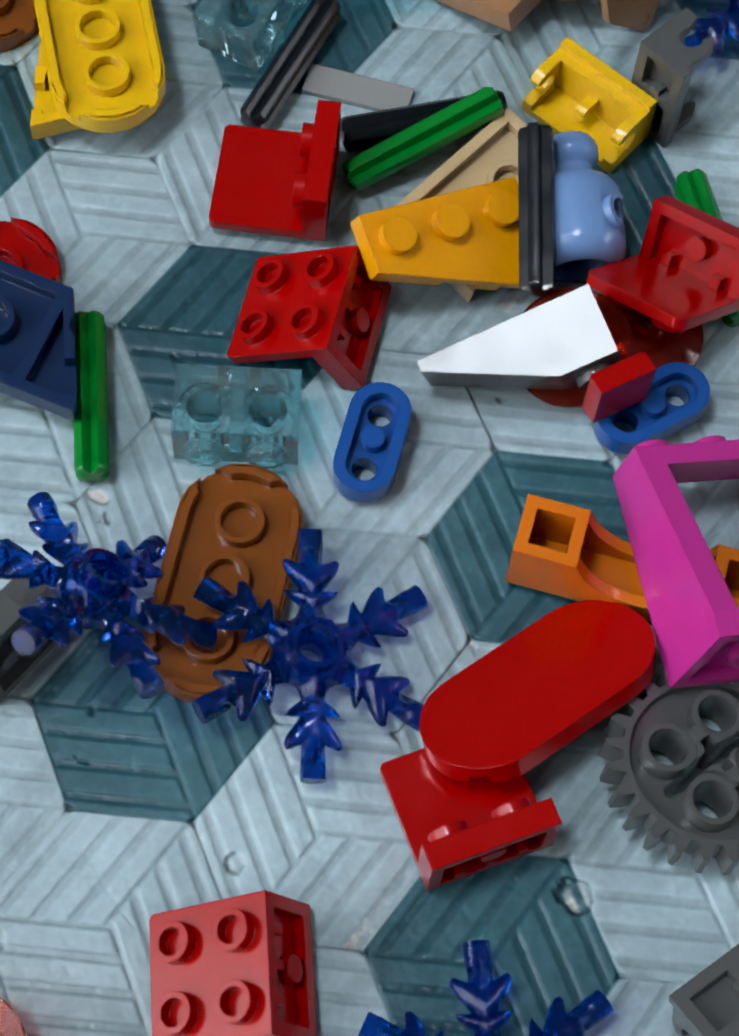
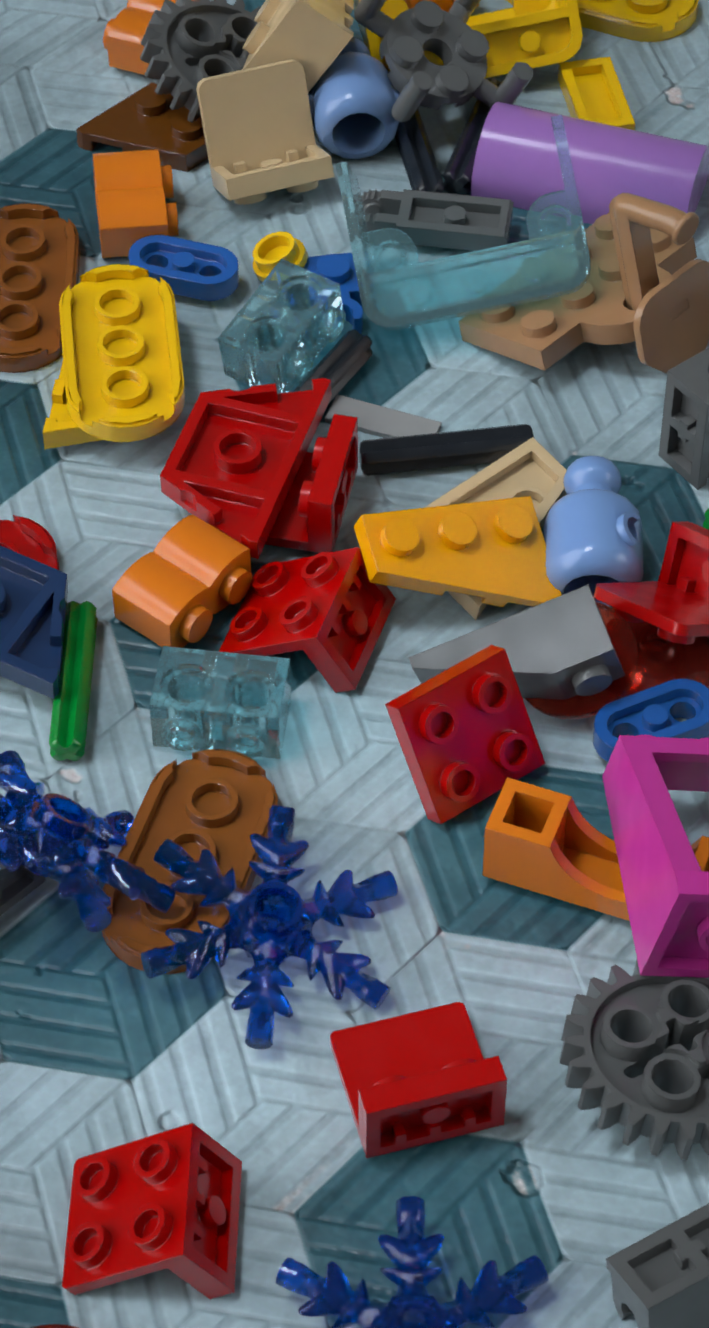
camera: 10 degrees right, 15 degrees down
blue plate [333,382,412,503] -> none
green axle [342,87,504,191] -> none
red tile [419,600,656,783] -> none
black axle [518,122,555,297] -> none
yellow hinge [521,37,658,174] -> none
red tile [582,352,656,423] -> none
none -> orange brick [112,514,253,653]
none -> red wing [160,378,332,559]
none -> red plate [385,645,545,824]

